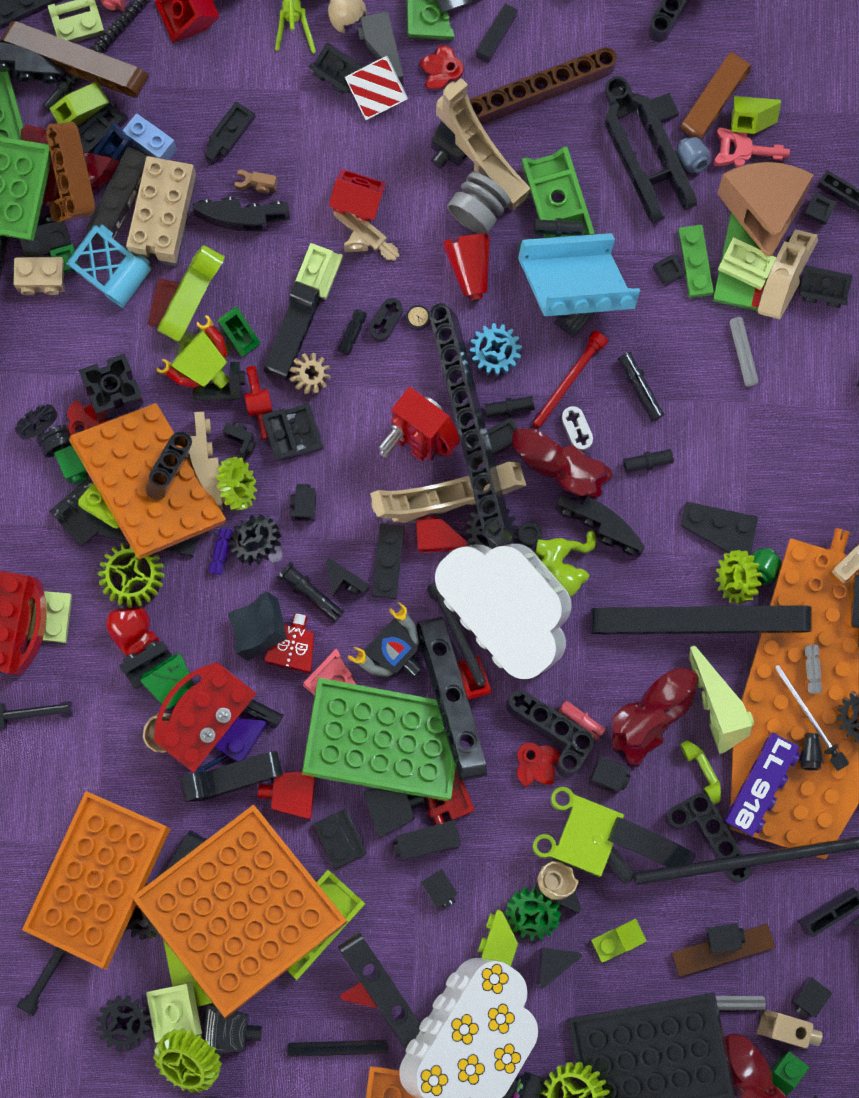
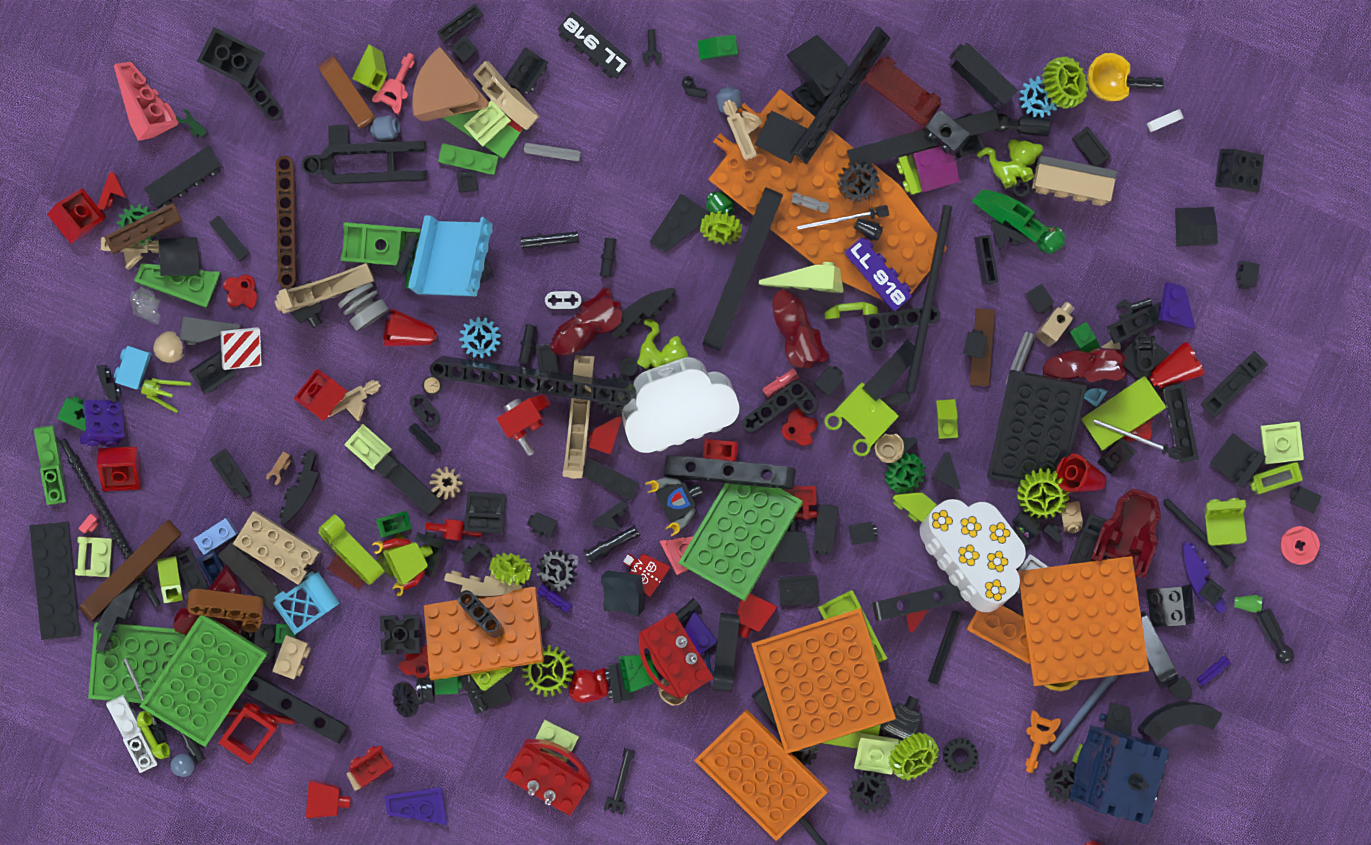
camera: 70 degrees left, 10 degrees up
black piece [427,582,486,687] -> none
red piece [532,330,609,429] -> none

